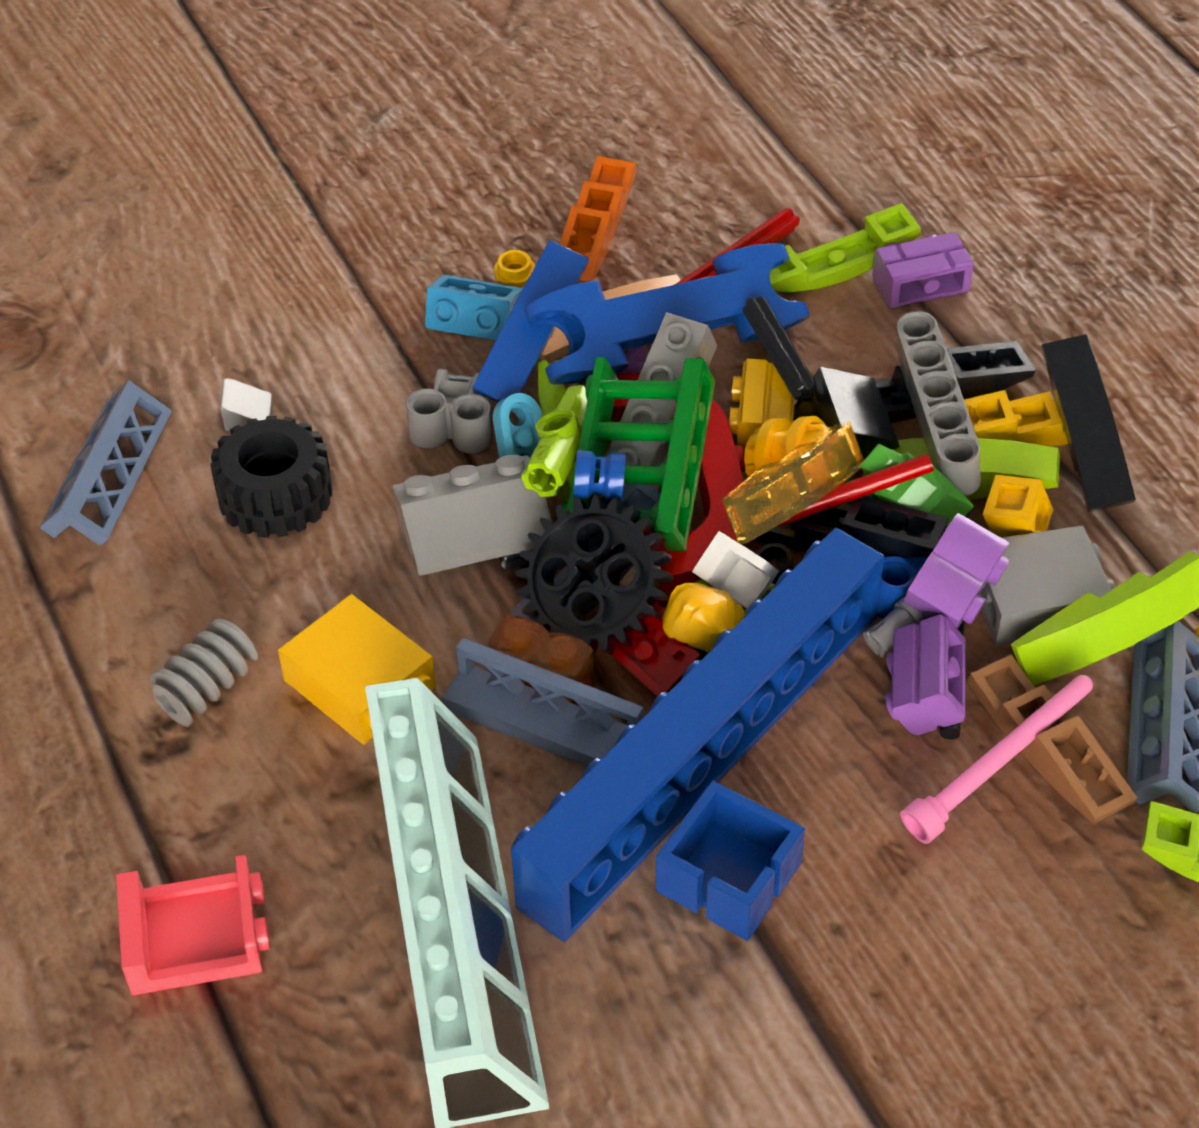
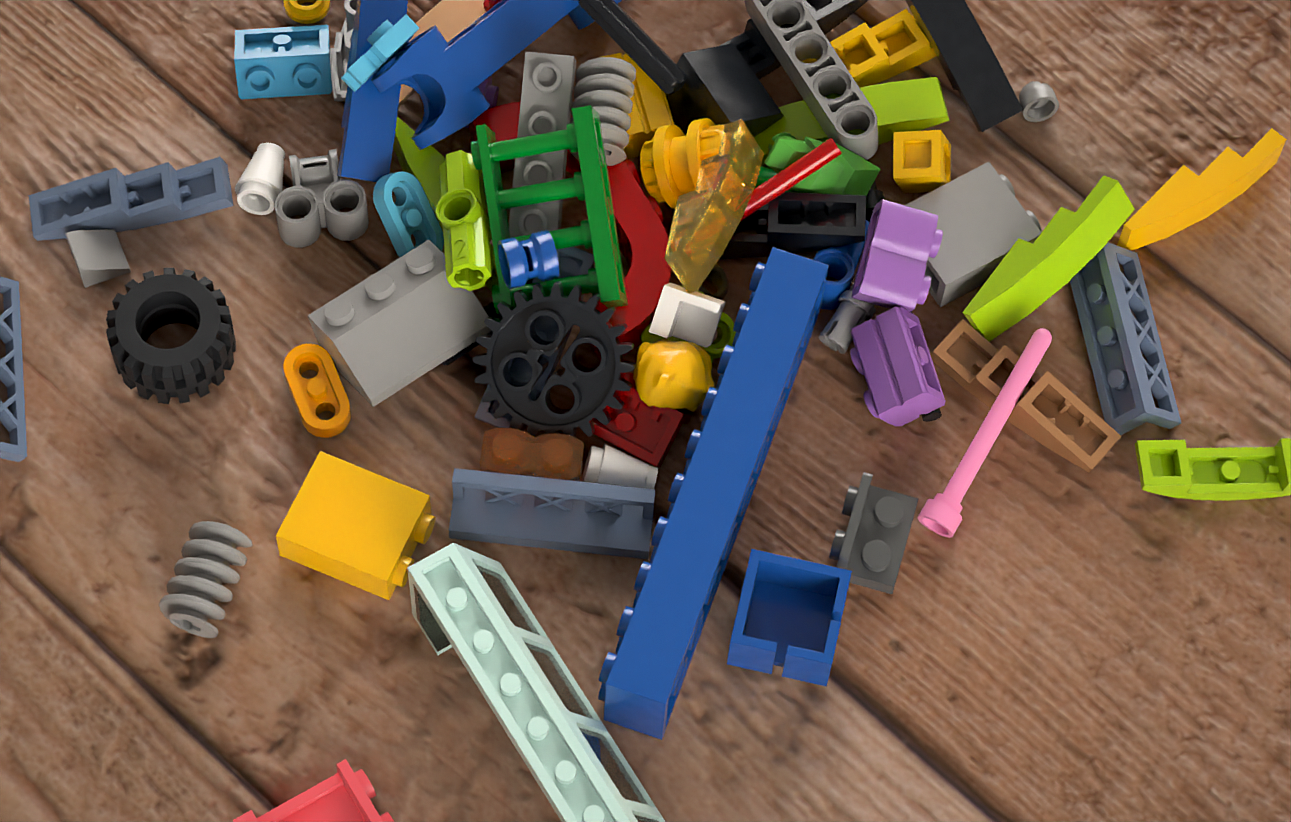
camera: 25 degrees left, 15 degrees up
none -> sand blue slope [28,157,234,241]
none -> white cone [235,143,285,215]
none -> light orange plate [283,344,351,438]
none -> medium azure plate [341,14,419,92]
none -> light grey piece [568,57,636,166]
none -> white cone [582,444,658,489]
none -> dark grey bracket [829,472,919,594]
none -> light grey hinge [1019,81,1059,122]

